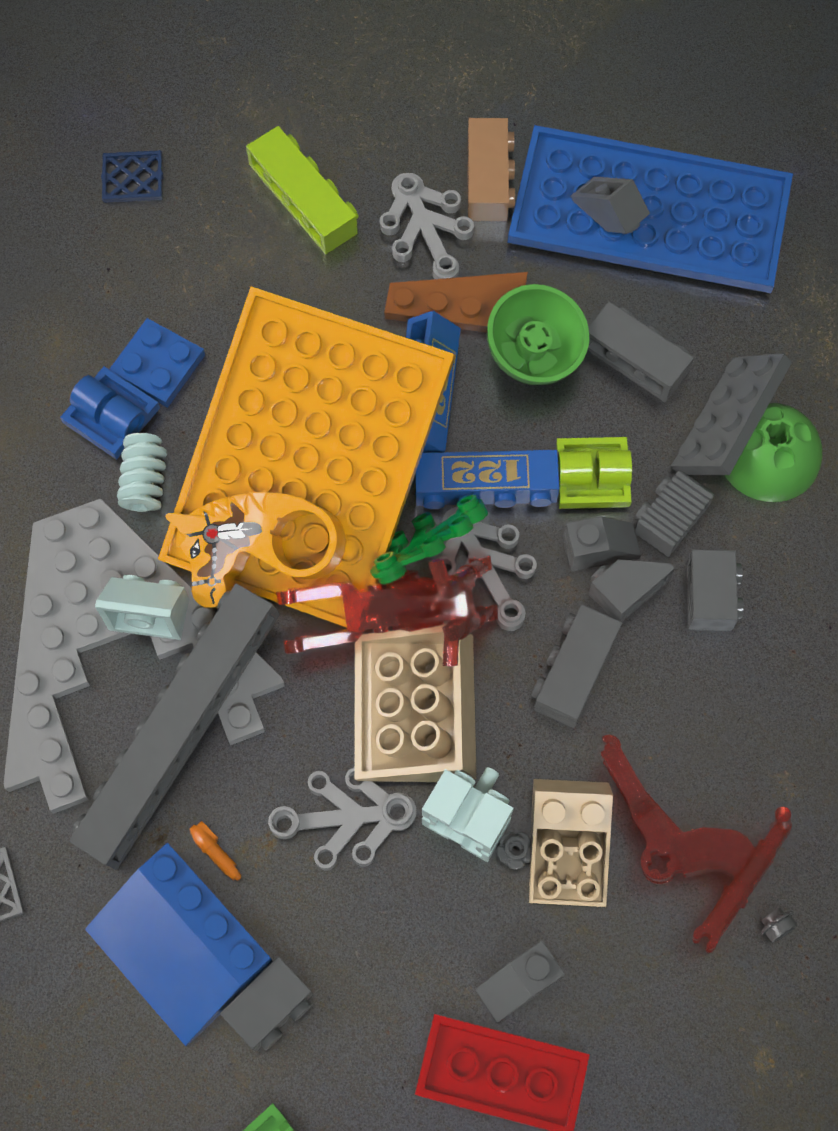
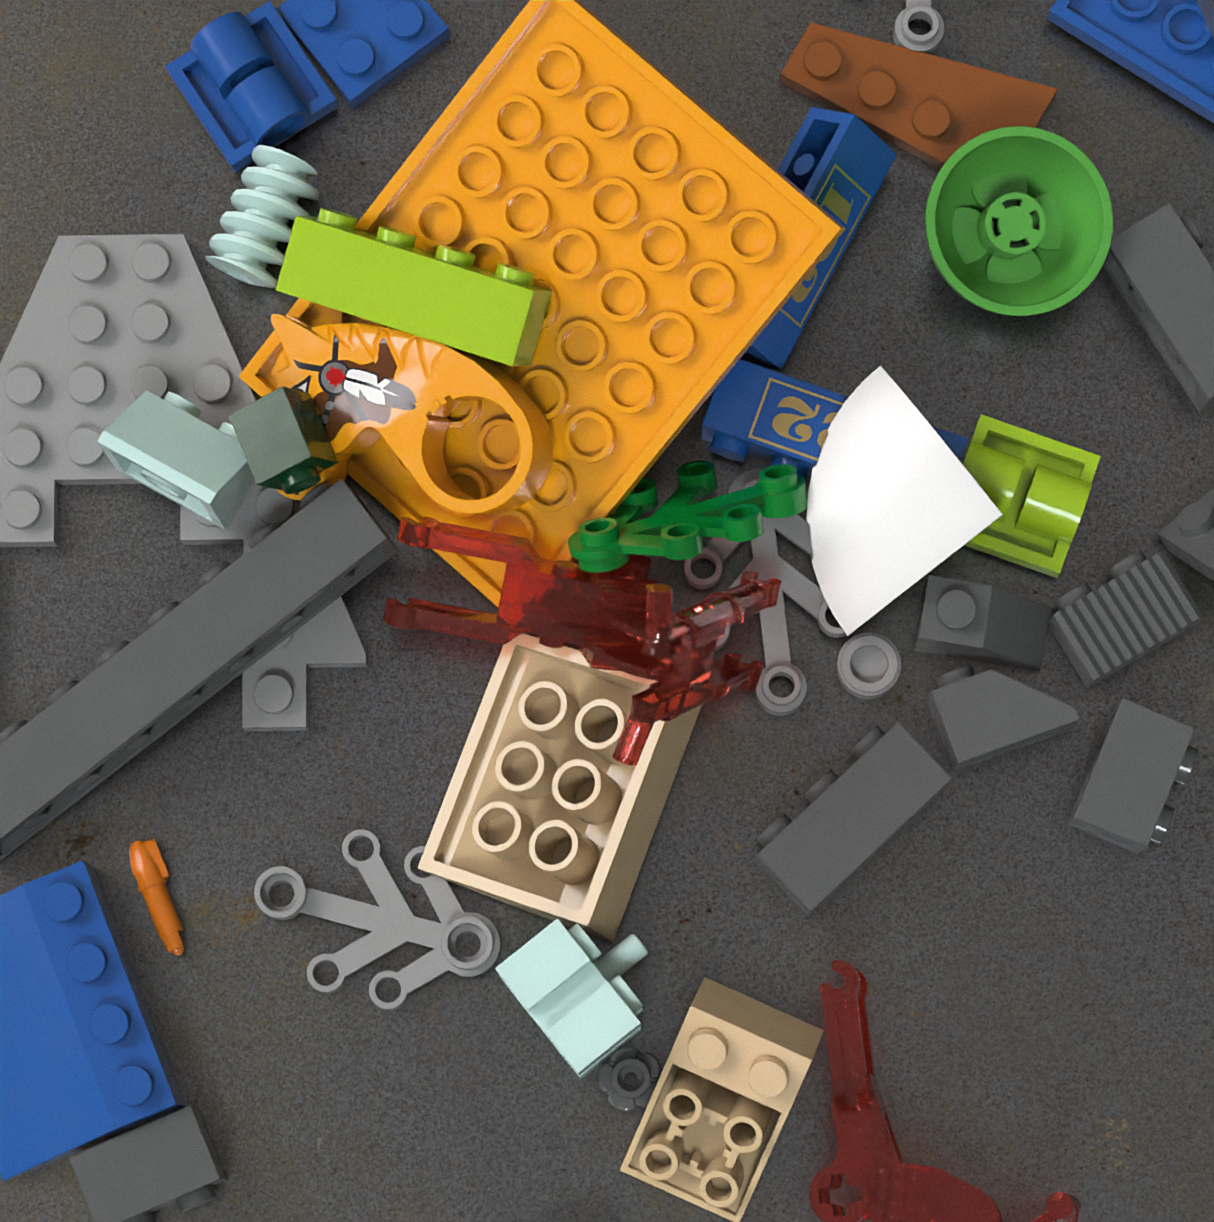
camera: 25 degrees right, 10 degrees up
none -> brick [228,386,339,494]
none -> lime brick [276,207,552,366]
none -> white brick [806,365,1003,636]
none -> light grey tile [836,633,901,699]

